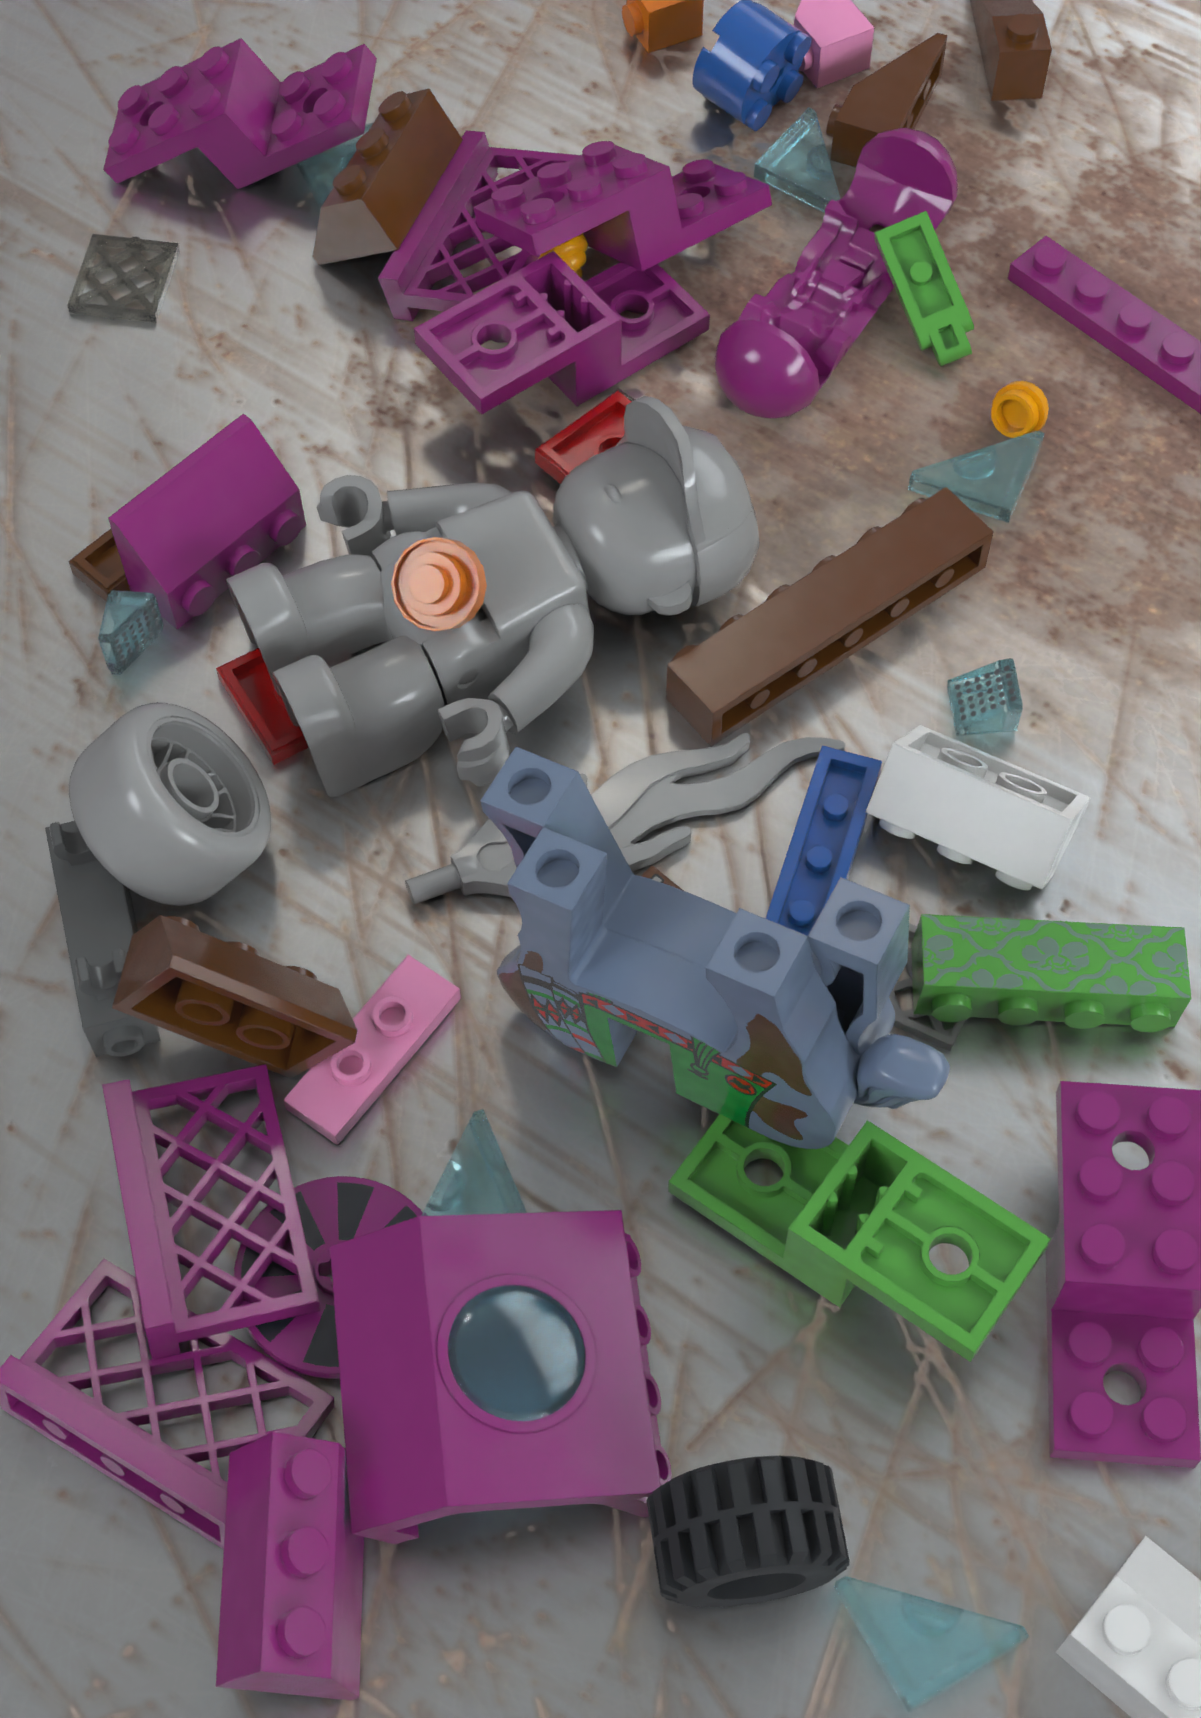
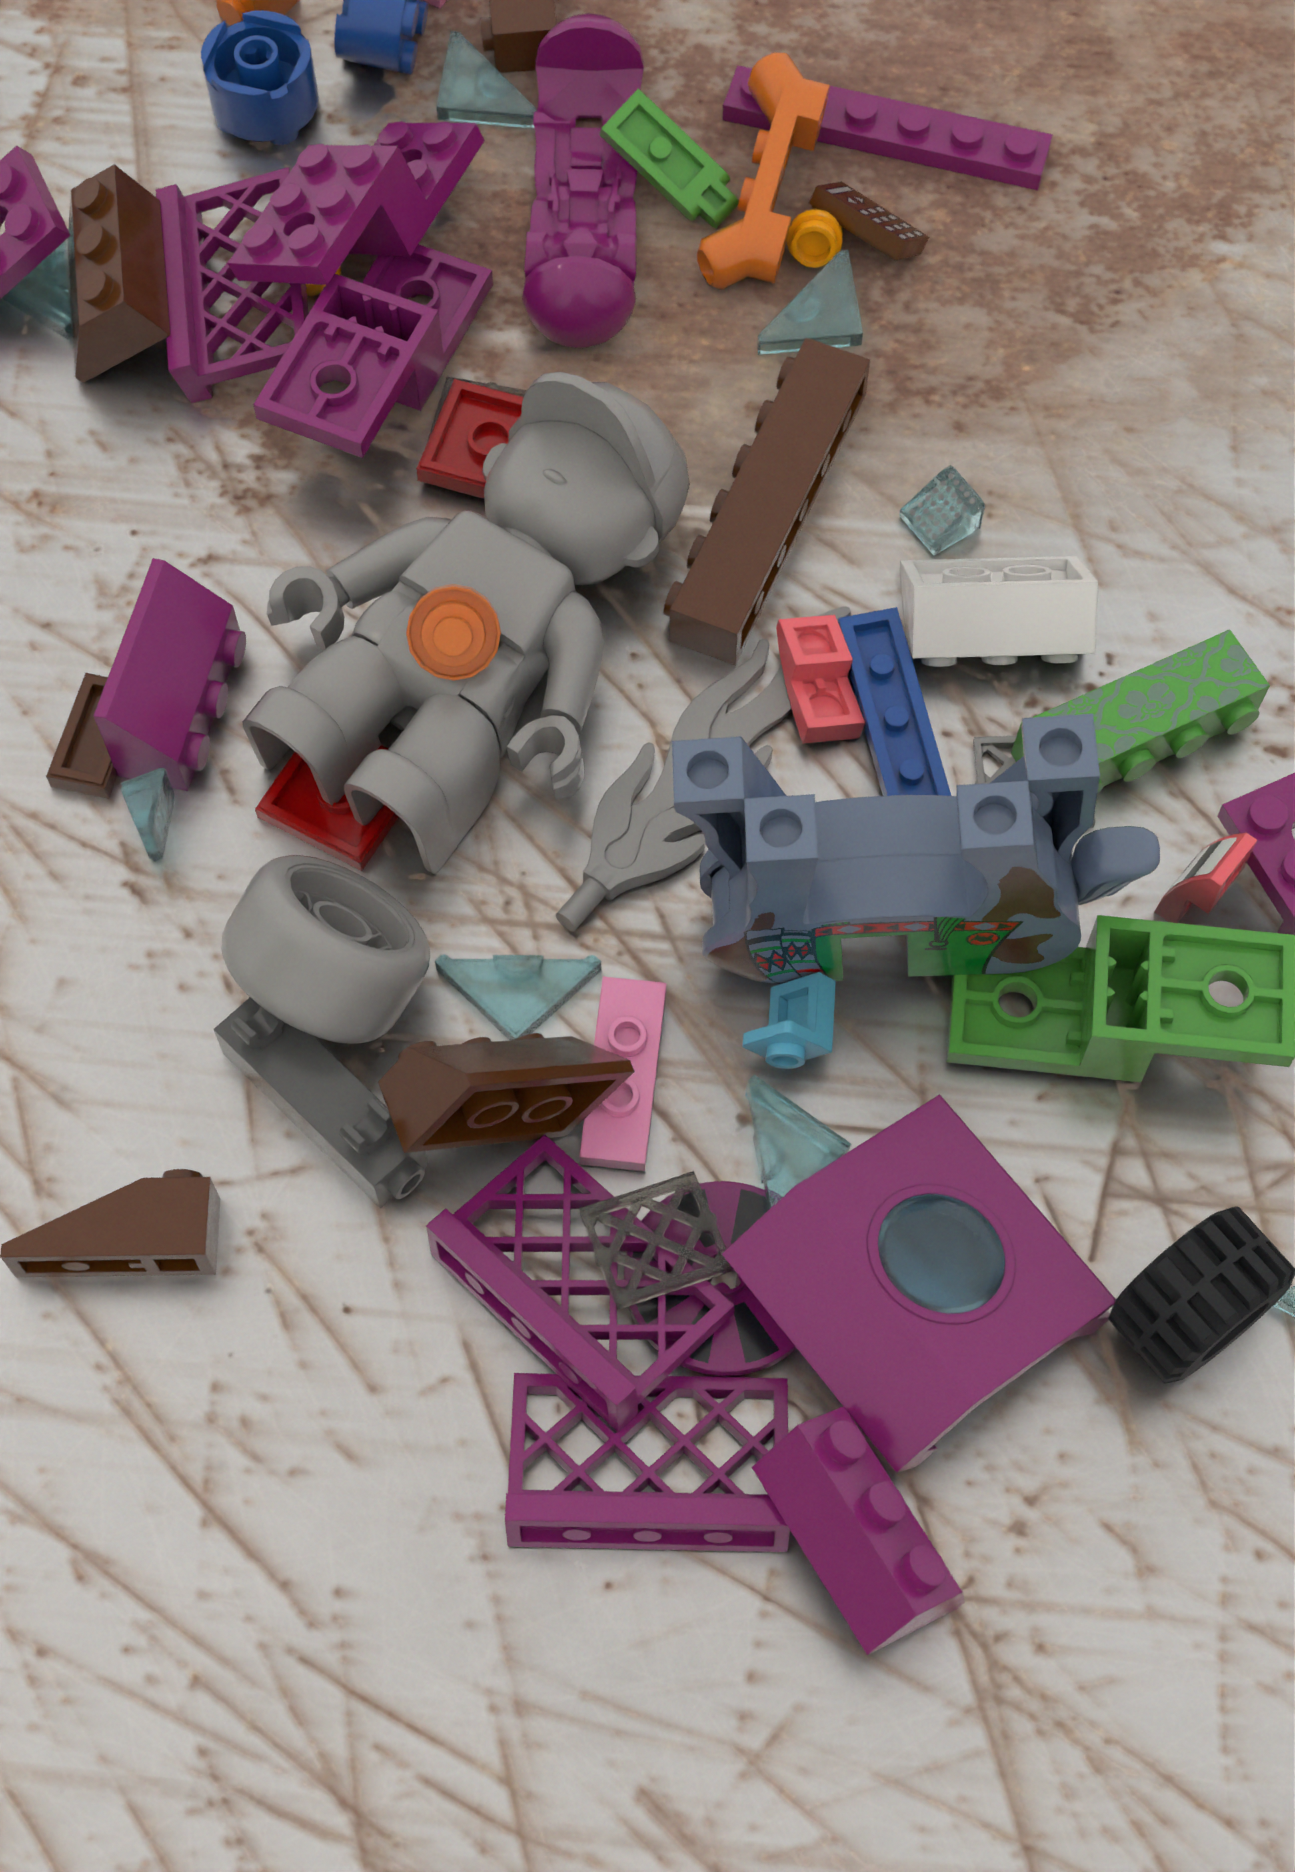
camera: 30 degrees left, 5 degrees up
none -> blue brick [201,11,319,145]
none -> clear light blue tile [434,954,602,1040]
none -> clear smoke window [579,1171,733,1310]
none -> orange plate [697,52,830,290]
none -> medium azure bracket [742,972,836,1069]
none -> coral slope [776,615,865,744]
none -> reddish brown tile [809,182,929,261]
none -> coral slope [1155,833,1257,923]

